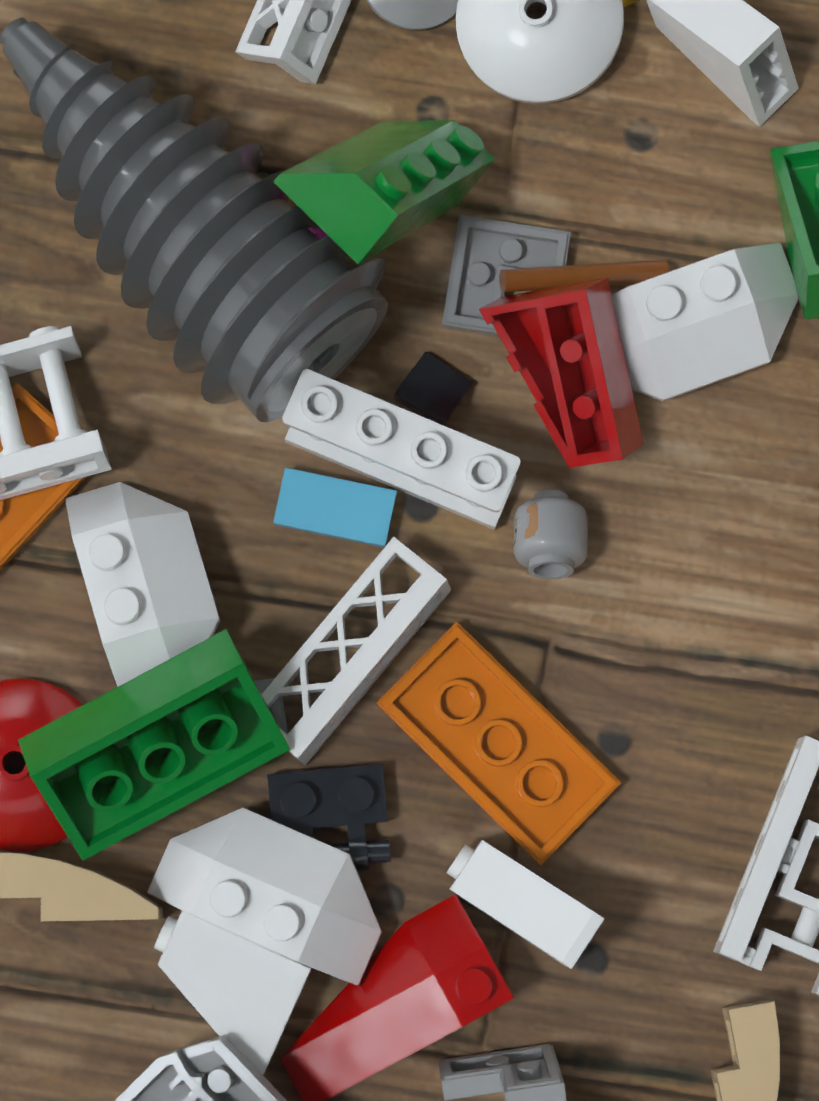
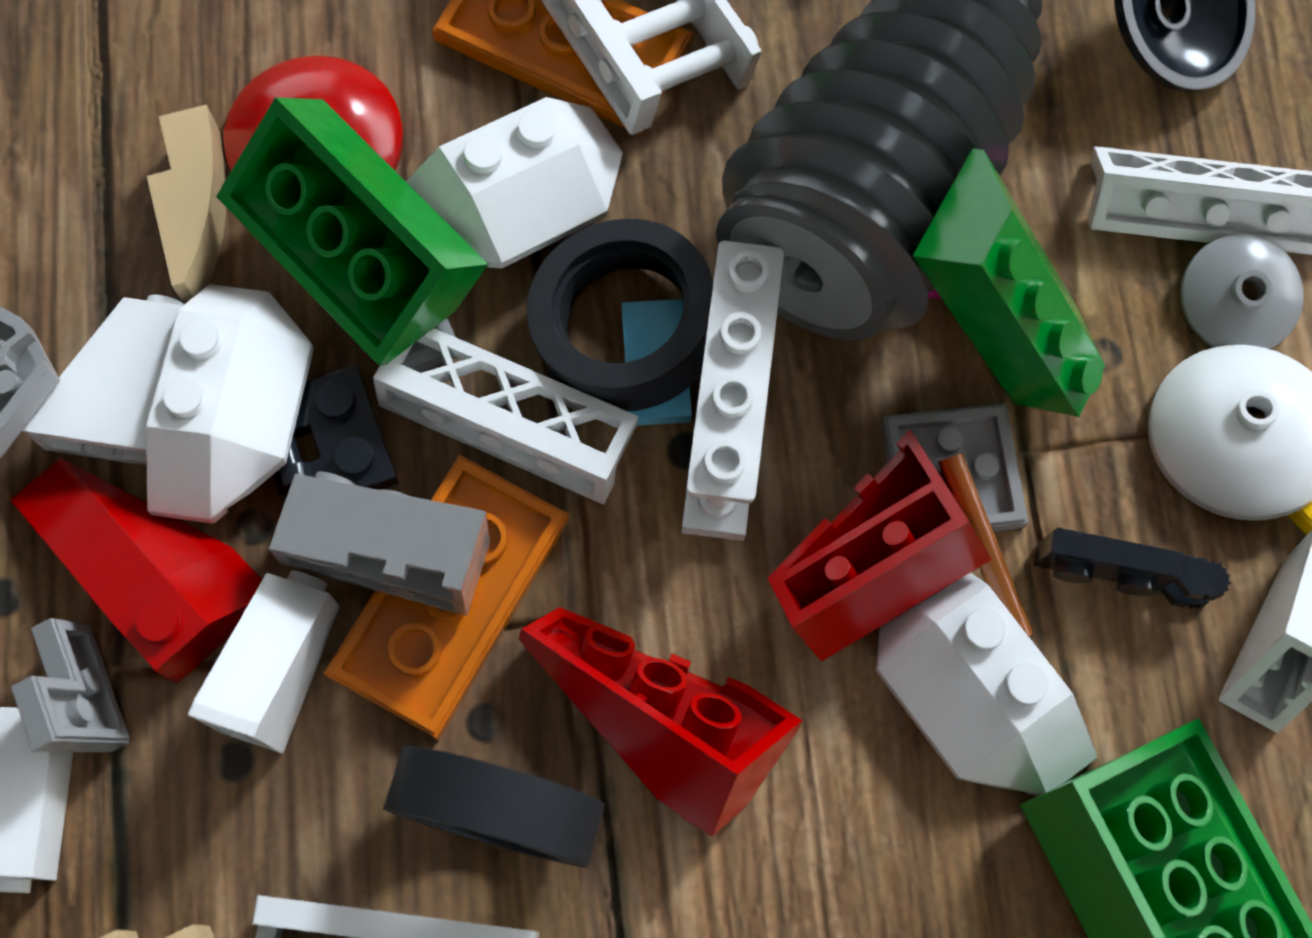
camera: 75 degrees right, 10 degrees down
black slope [394,352,473,426] -> none
light grey head [513,490,588,579] -> none
none -> light grey wedge [269,472,490,616]
none -> black tyre [383,745,605,868]
none -> red wedge [518,607,803,837]
none -> black tyre [527,219,713,411]
none -> black hinge [1034,527,1231,609]

